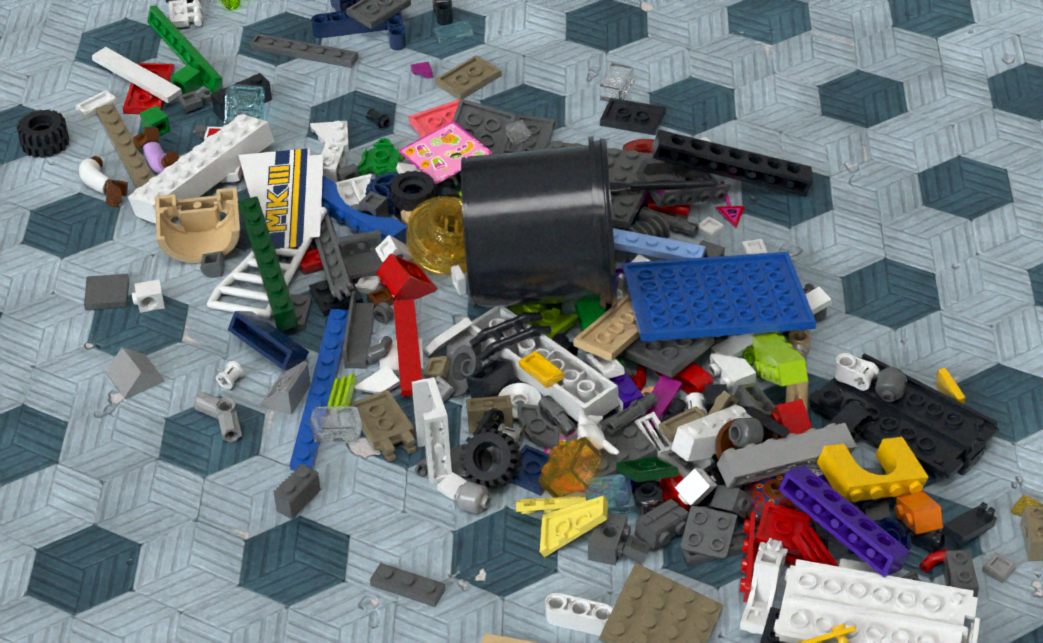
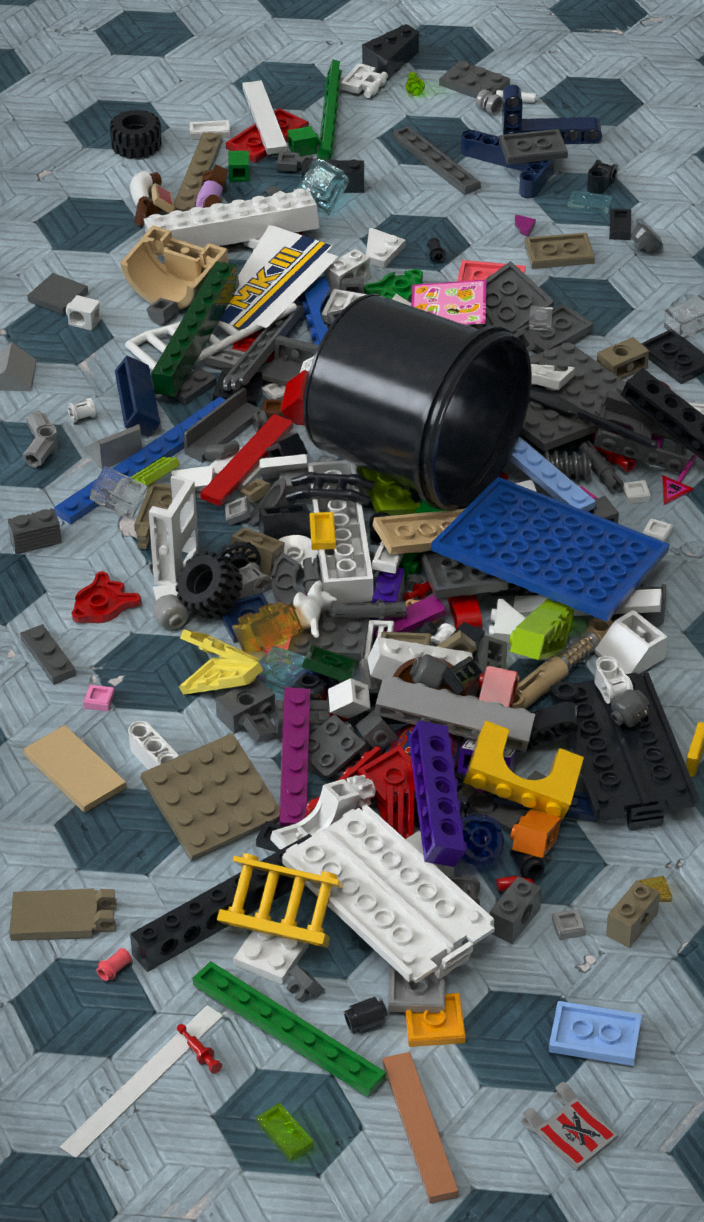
camera: 35 degrees right, 0 degrees up
black hinge [941,502,997,545] -> none
none -> red tile [71,571,142,623]
none -> bright pink tile [83,684,115,711]
none -> tan tile [151,183,175,213]
none -> light grey plate [204,347,245,368]
none -> black tile [256,821,286,852]
none -> black brick [266,433,308,458]
none -> magenta plate [279,687,310,827]
none -> white slope [595,610,667,674]
none -> dark tan brick [597,337,649,379]
none -> black tile [609,209,631,240]
none -> dark grey piece [631,218,663,253]

